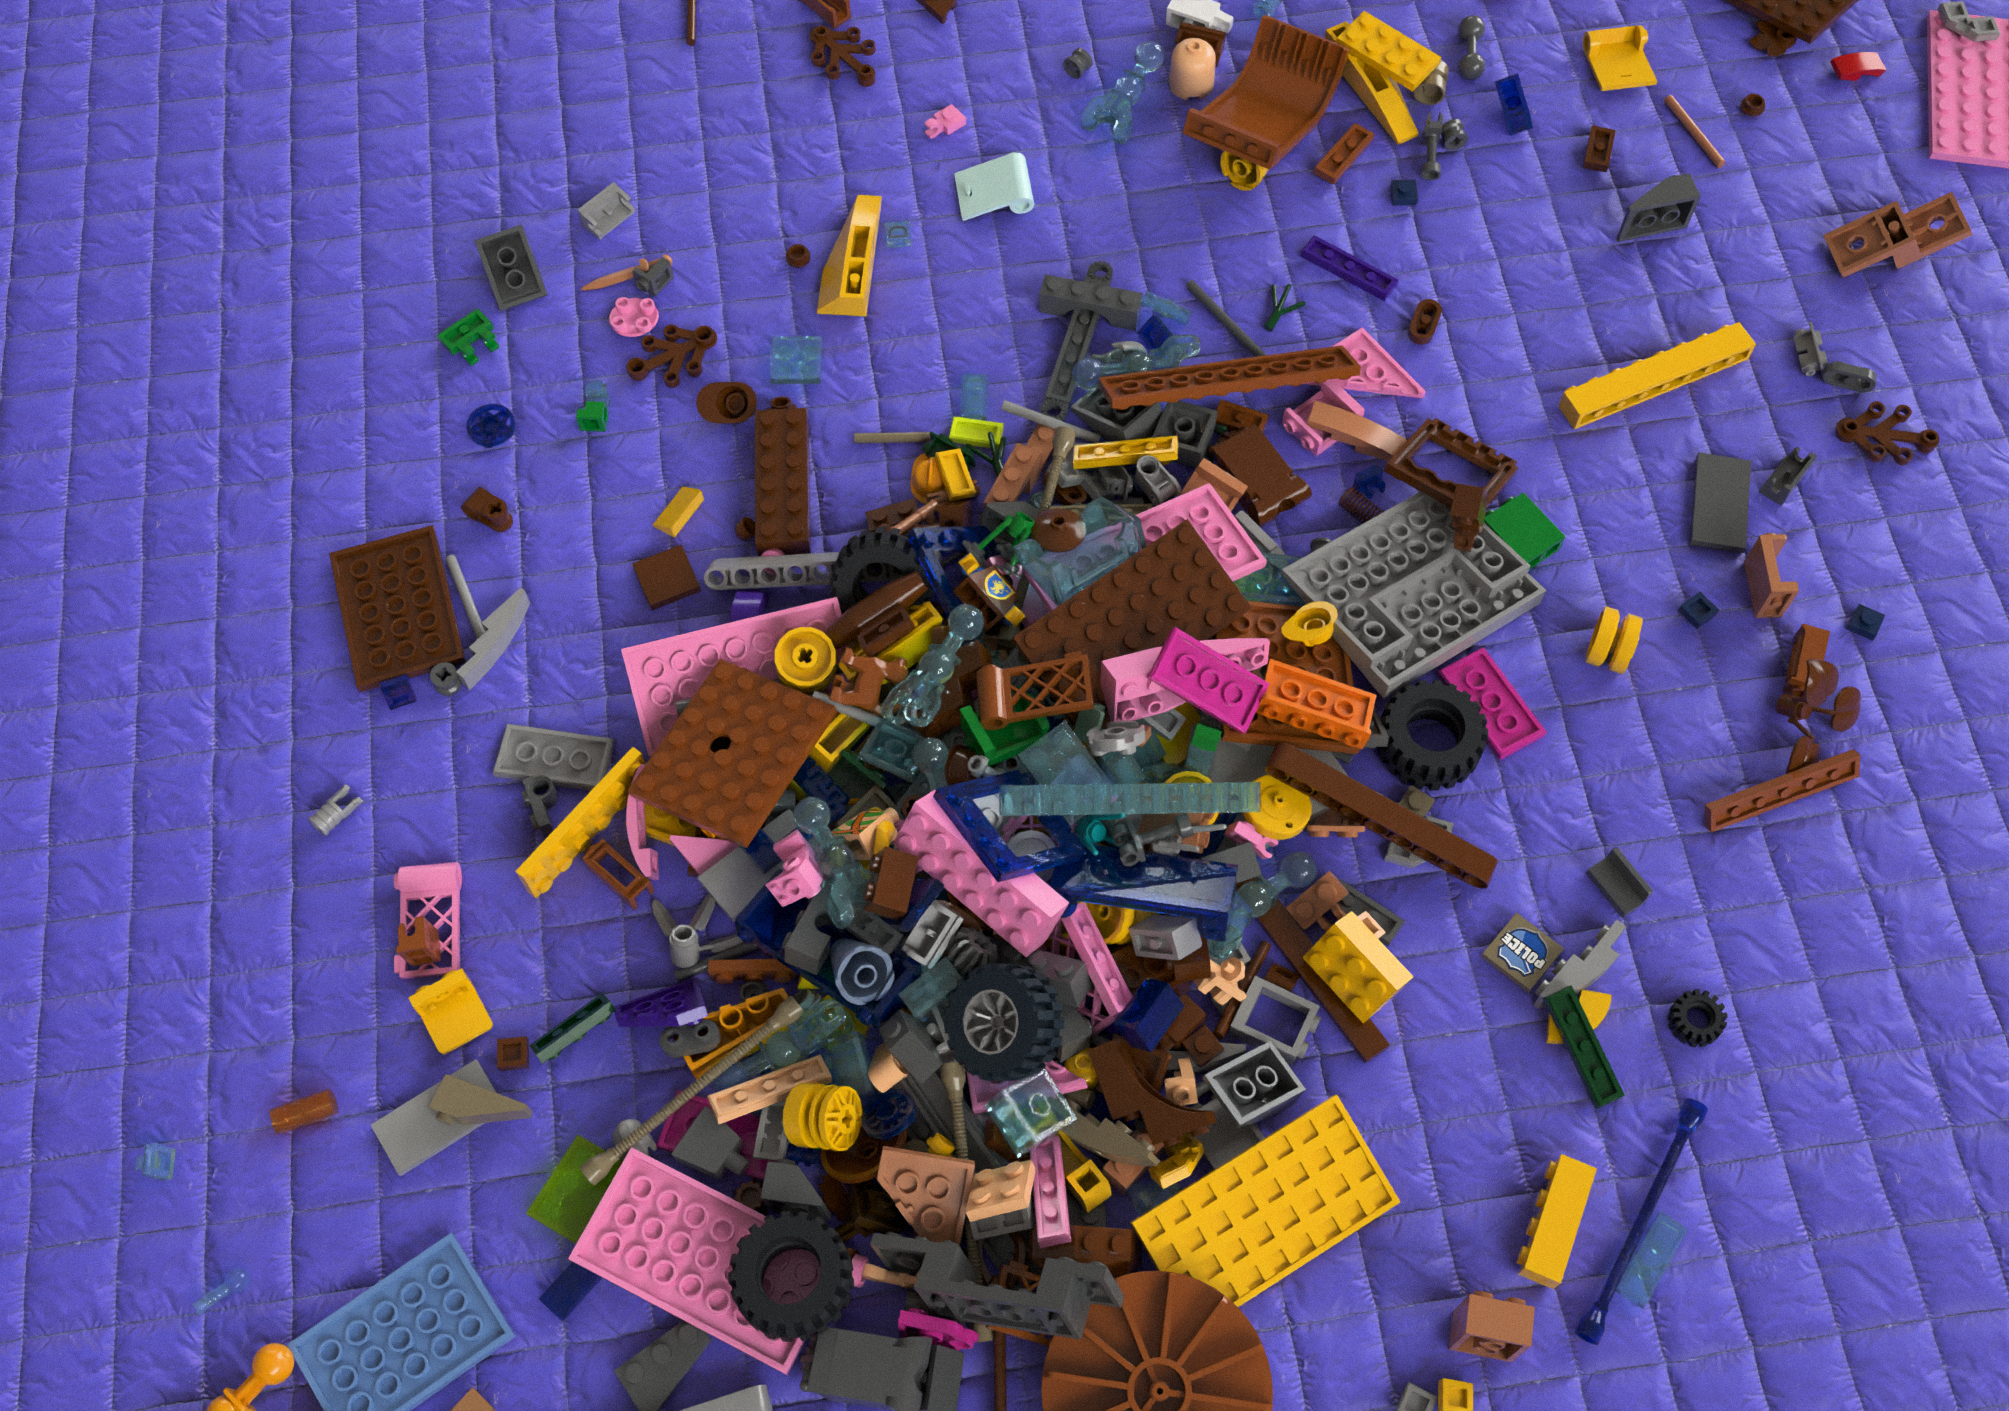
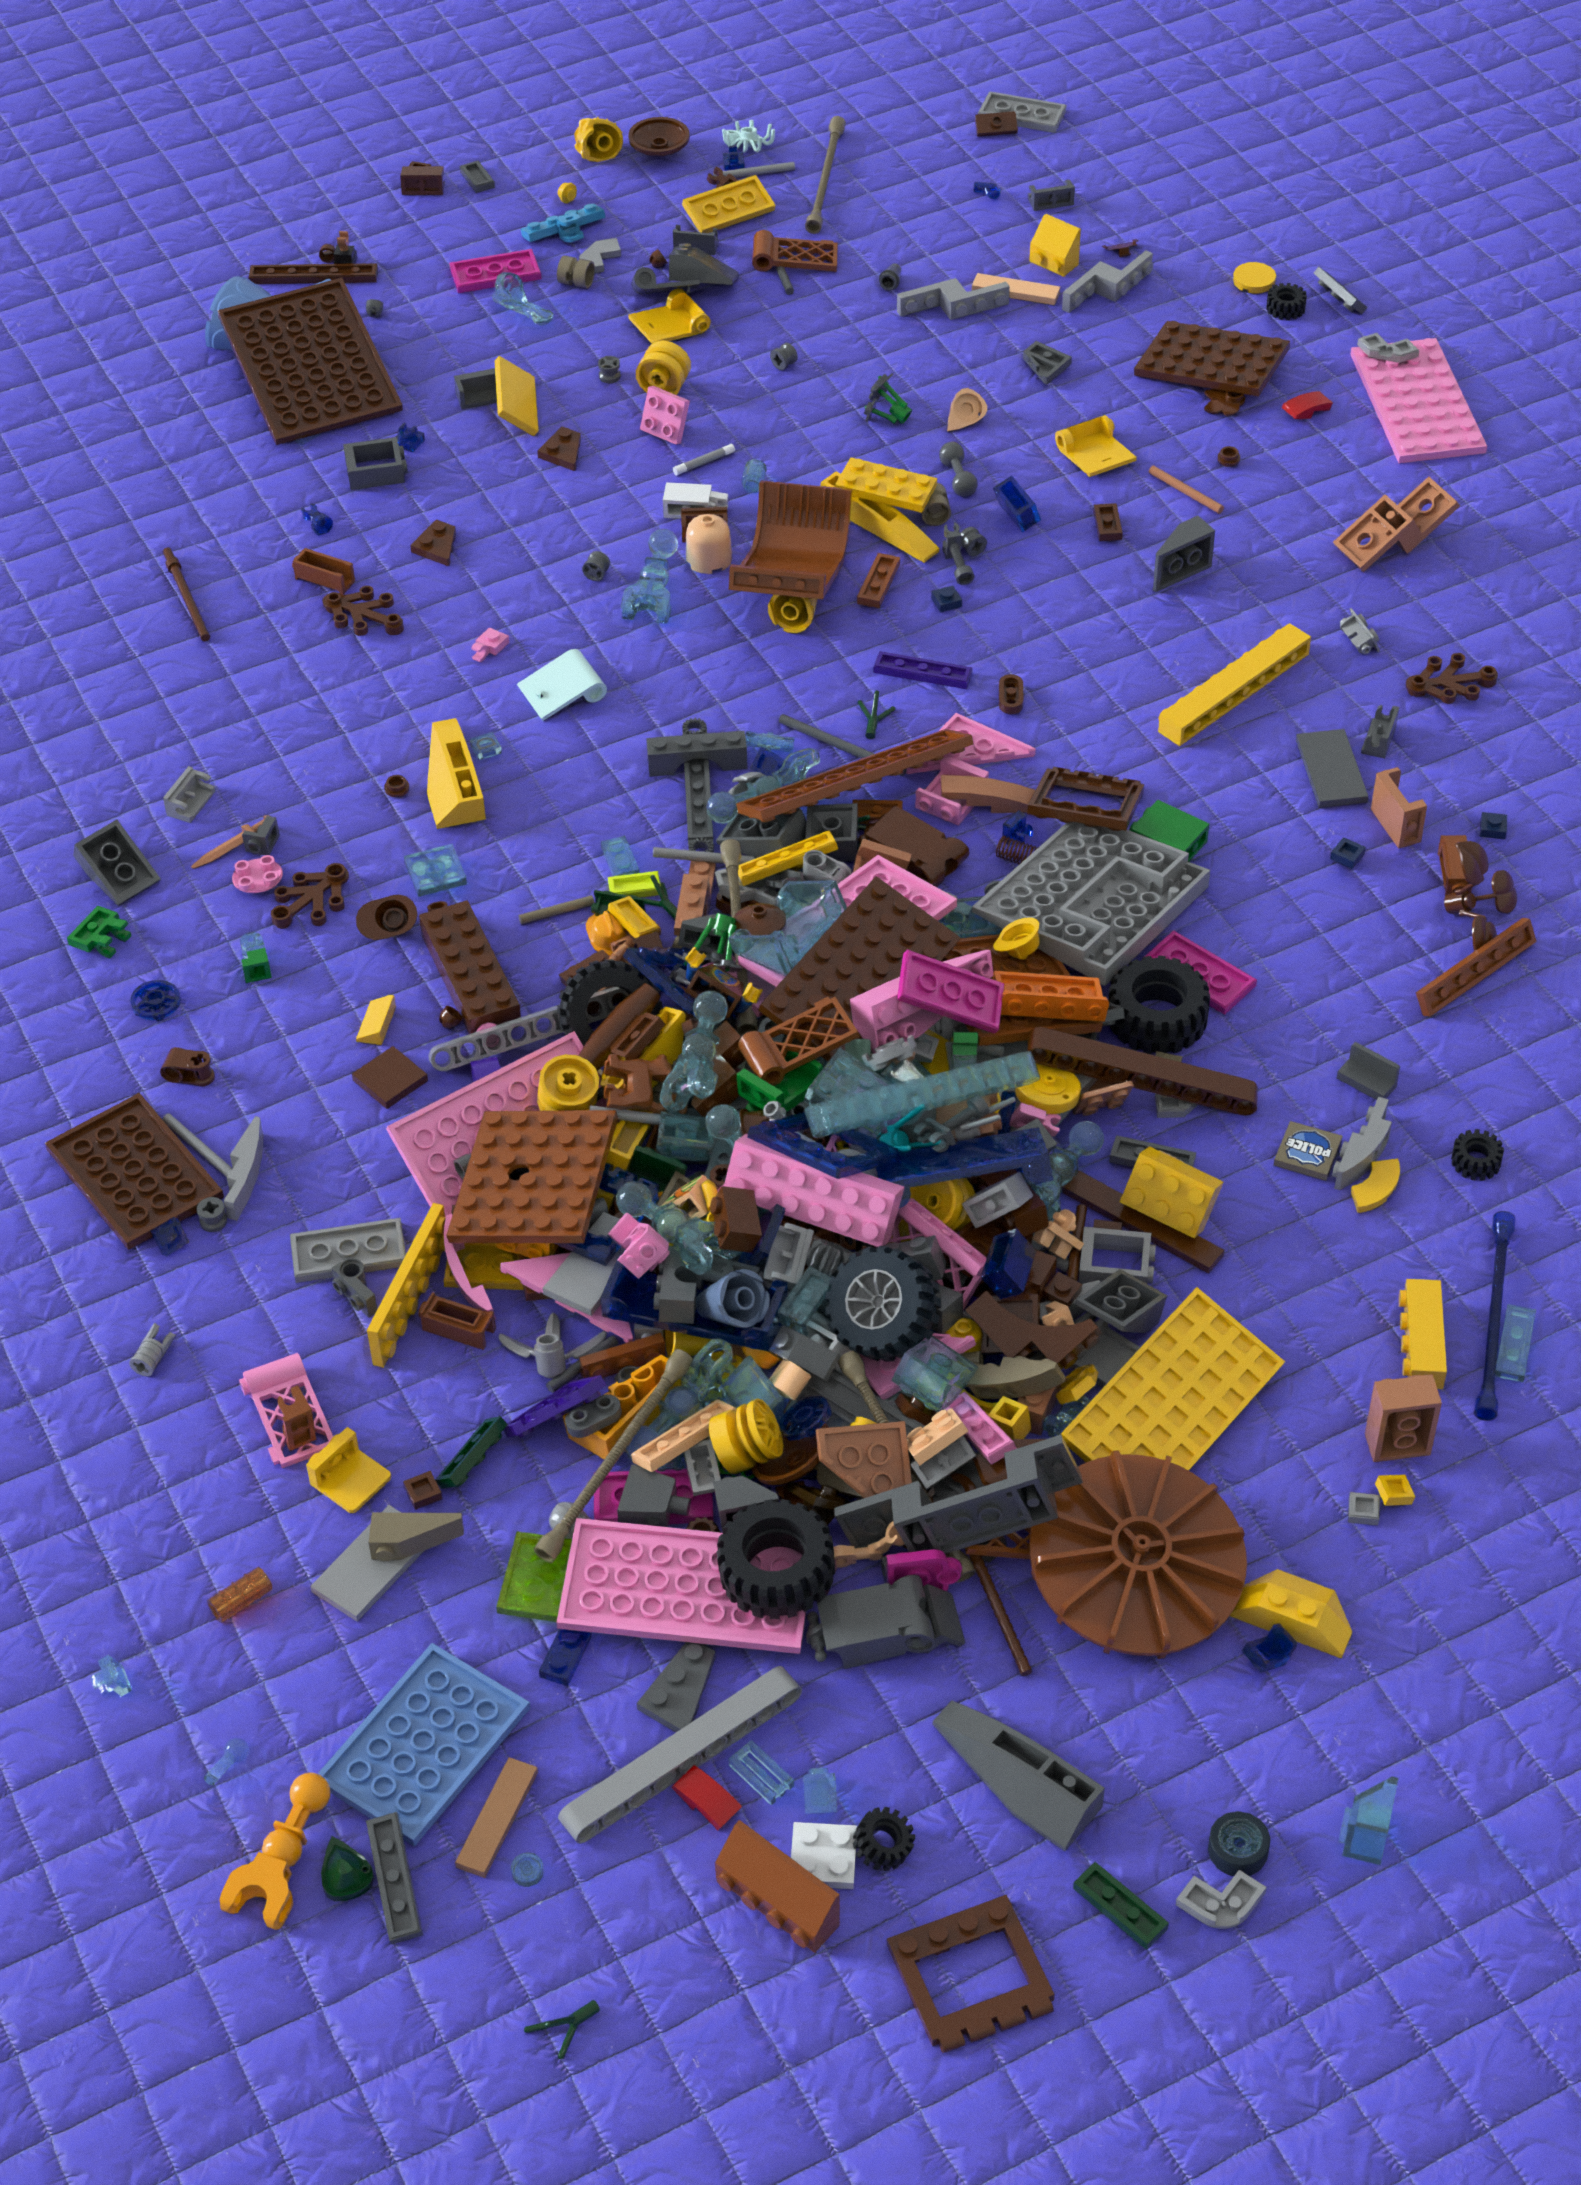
camera: 20 degrees left, 15 degrees down
nougat hinge [1286,871,1349,932] -> none
reddish brown hinge [1450,483,1489,552] -> none
dark green tile [1543,985,1625,1108] -> none
yellow wheel [1585,606,1643,675] -> none
dark grey plate [1823,361,1877,392] -> none

